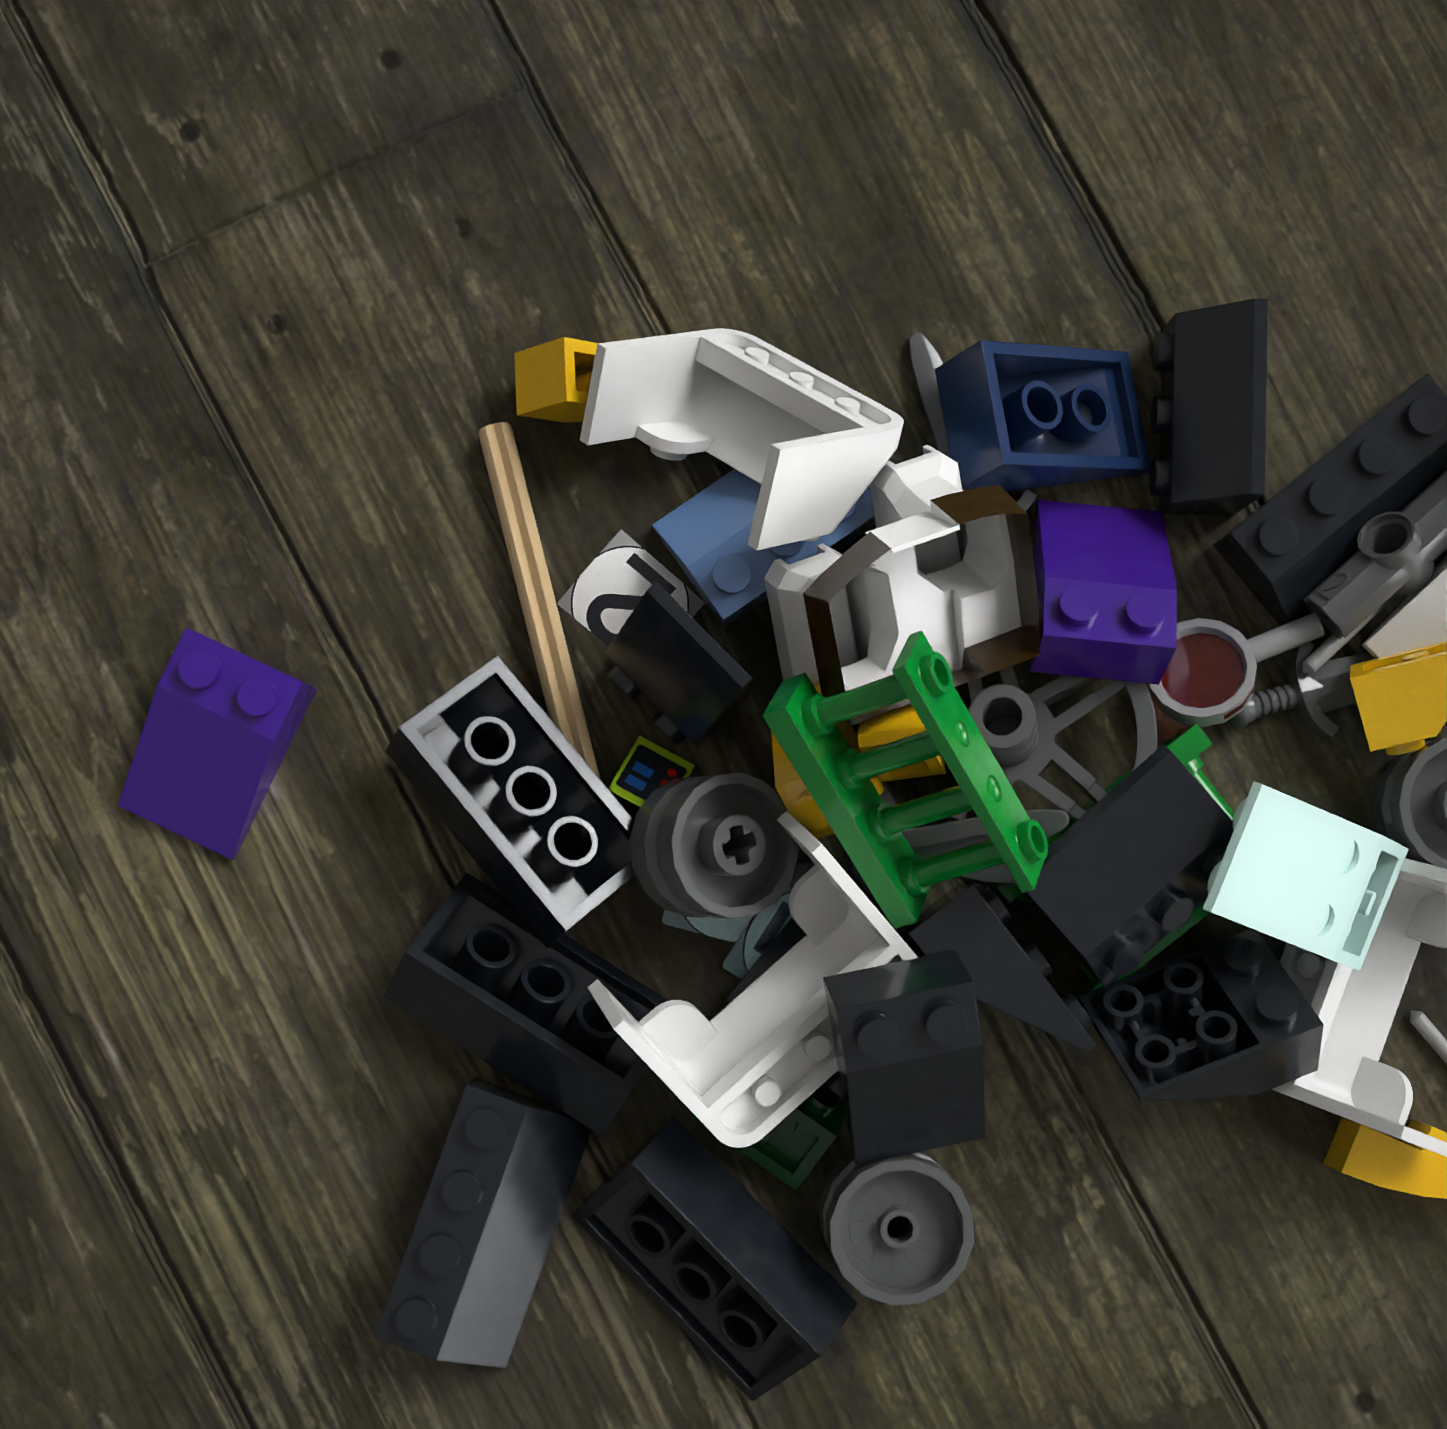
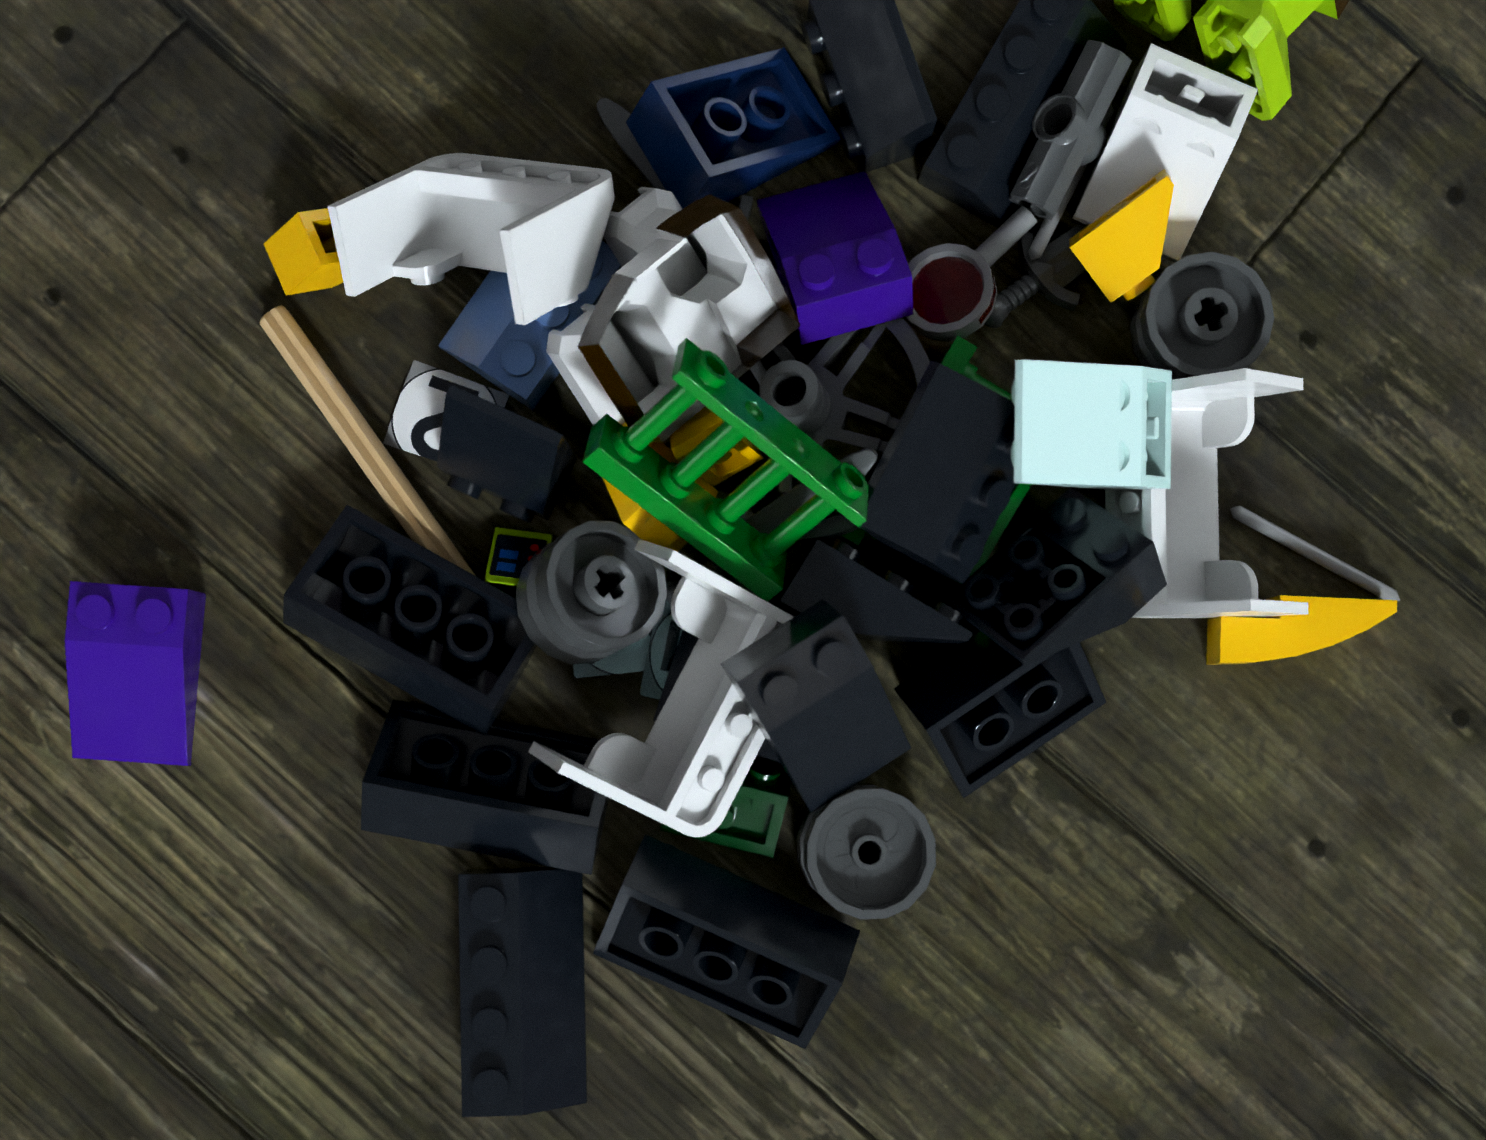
camera: 25 degrees left, 0 degrees up
none -> black slope [894,631,1106,798]

